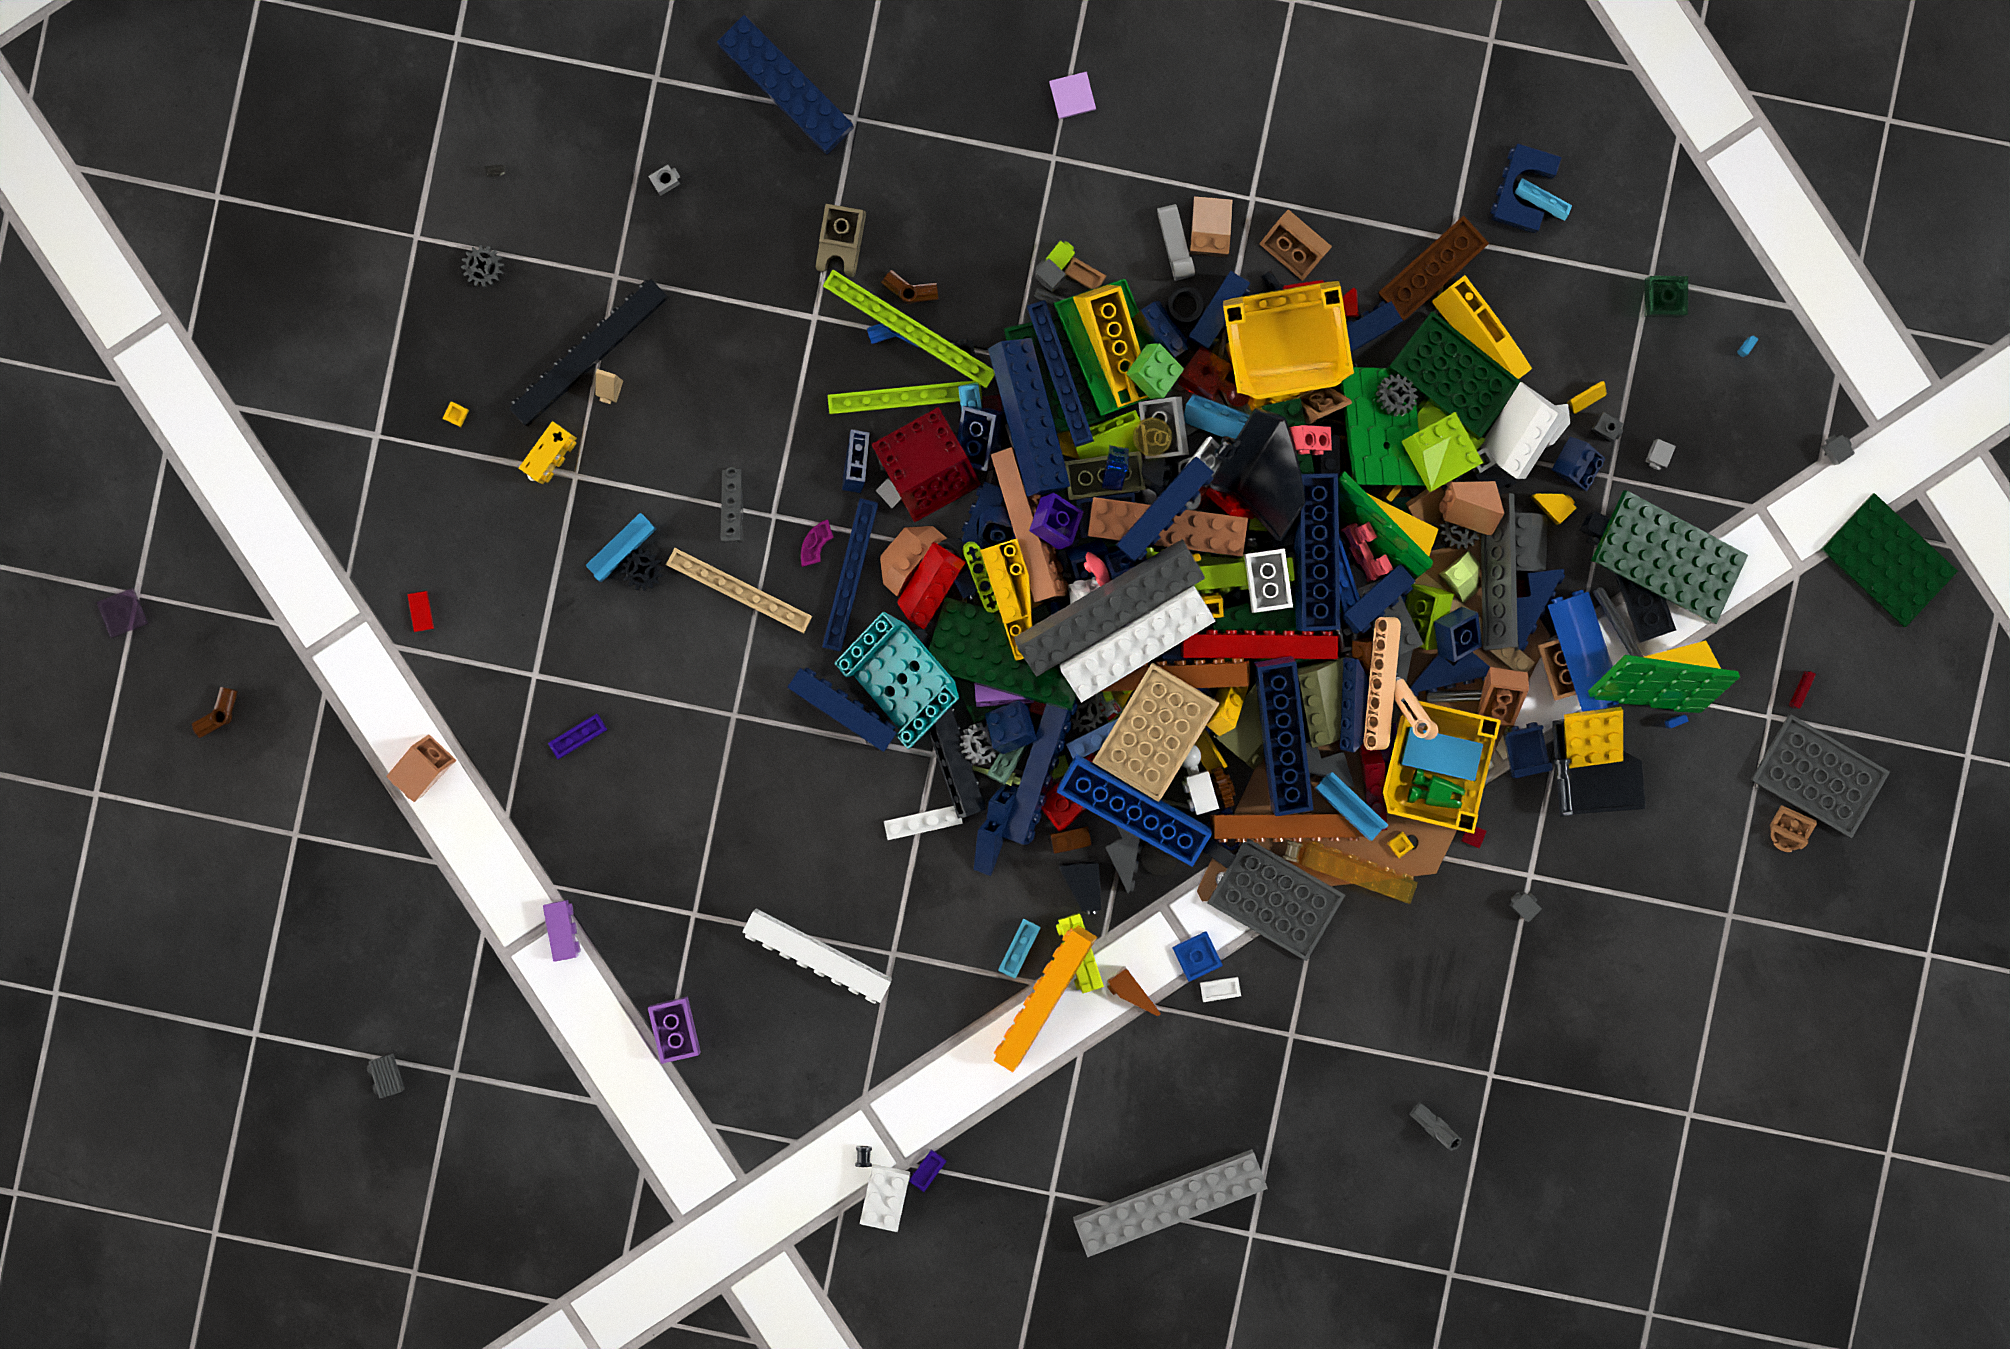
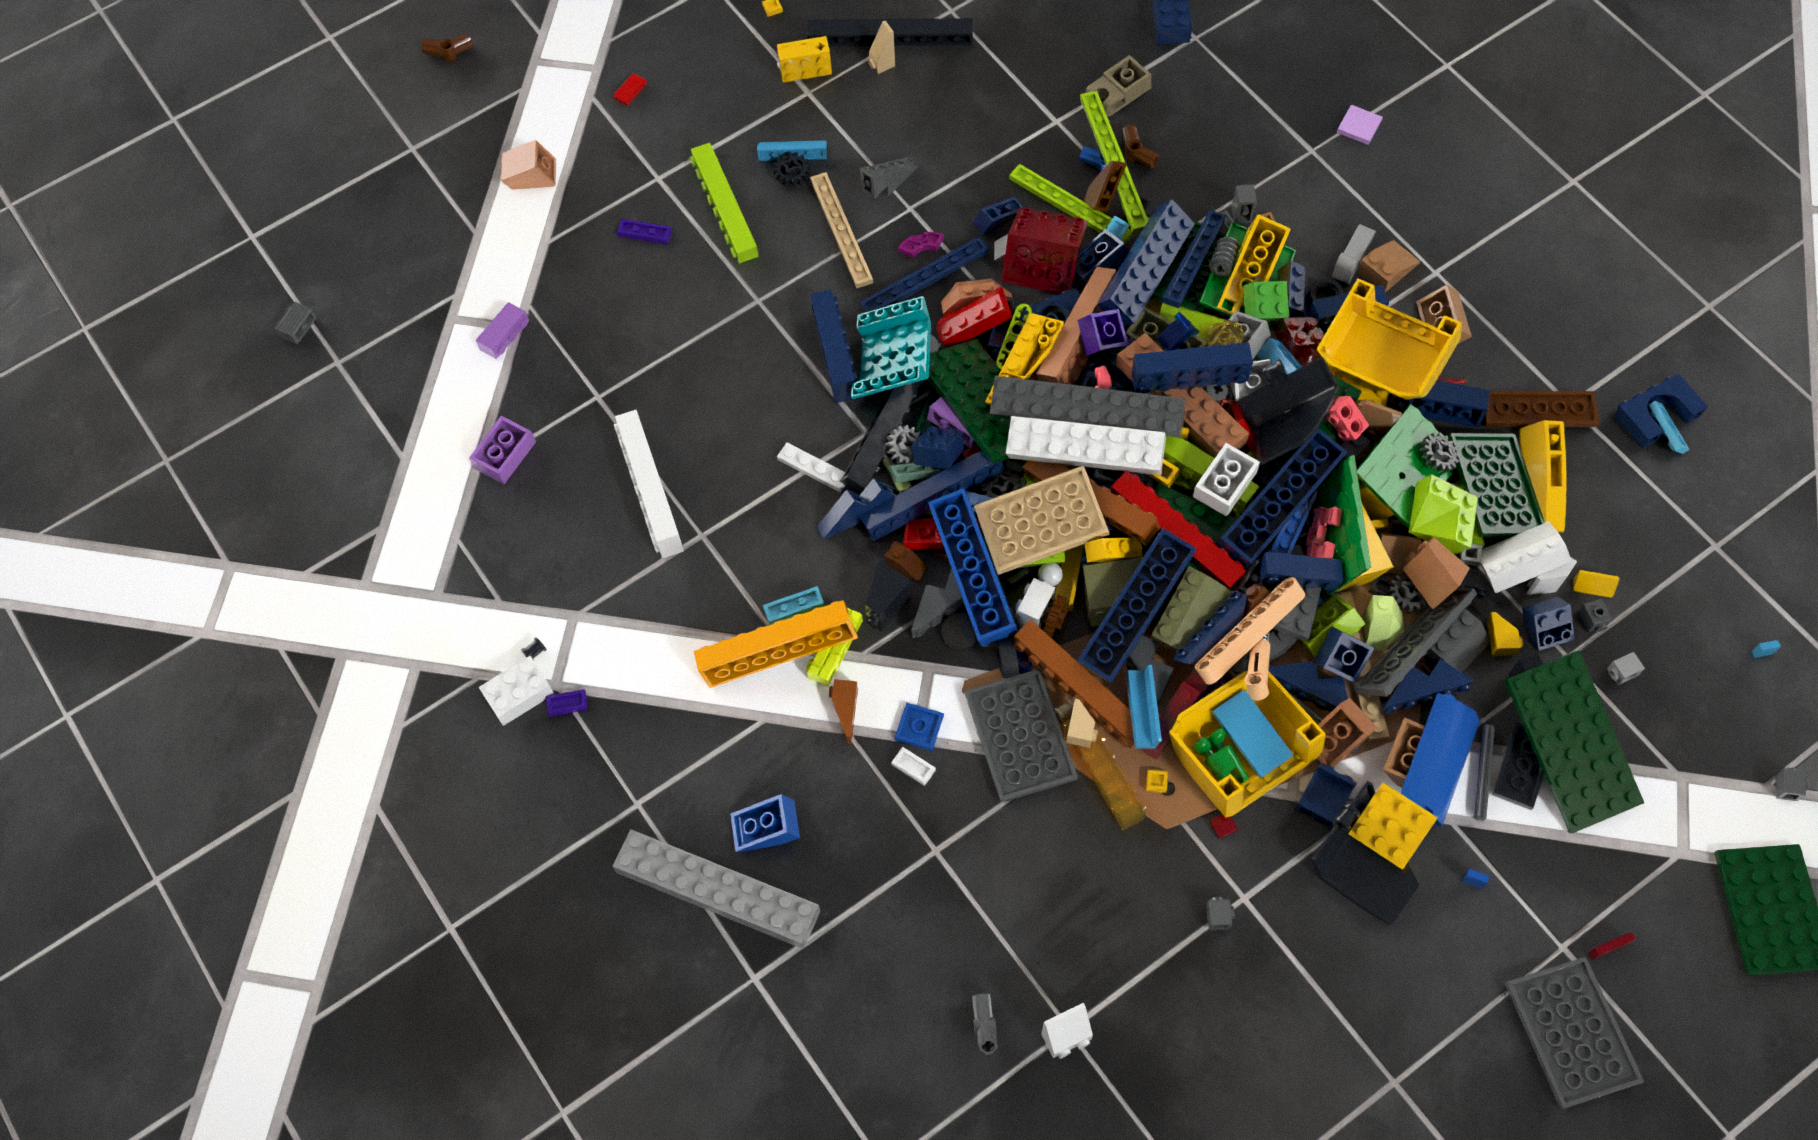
camera: 45 degrees right, 25 degrees down
lime brick [1046,241,1075,271] -> none
green piece [1588,641,1740,713] -> none
clear green brick [1644,276,1688,318] -> none
medium nougat slope [1770,805,1817,852] -> none
none -> lime brick [690,143,759,263]
none -> blue slope [730,794,800,853]
none -> white slope [1041,1003,1093,1059]
none -> tan slope [1066,699,1098,748]
none -> reddish brown slope [1084,161,1127,212]
none -> dark grey piece [1209,237,1240,277]

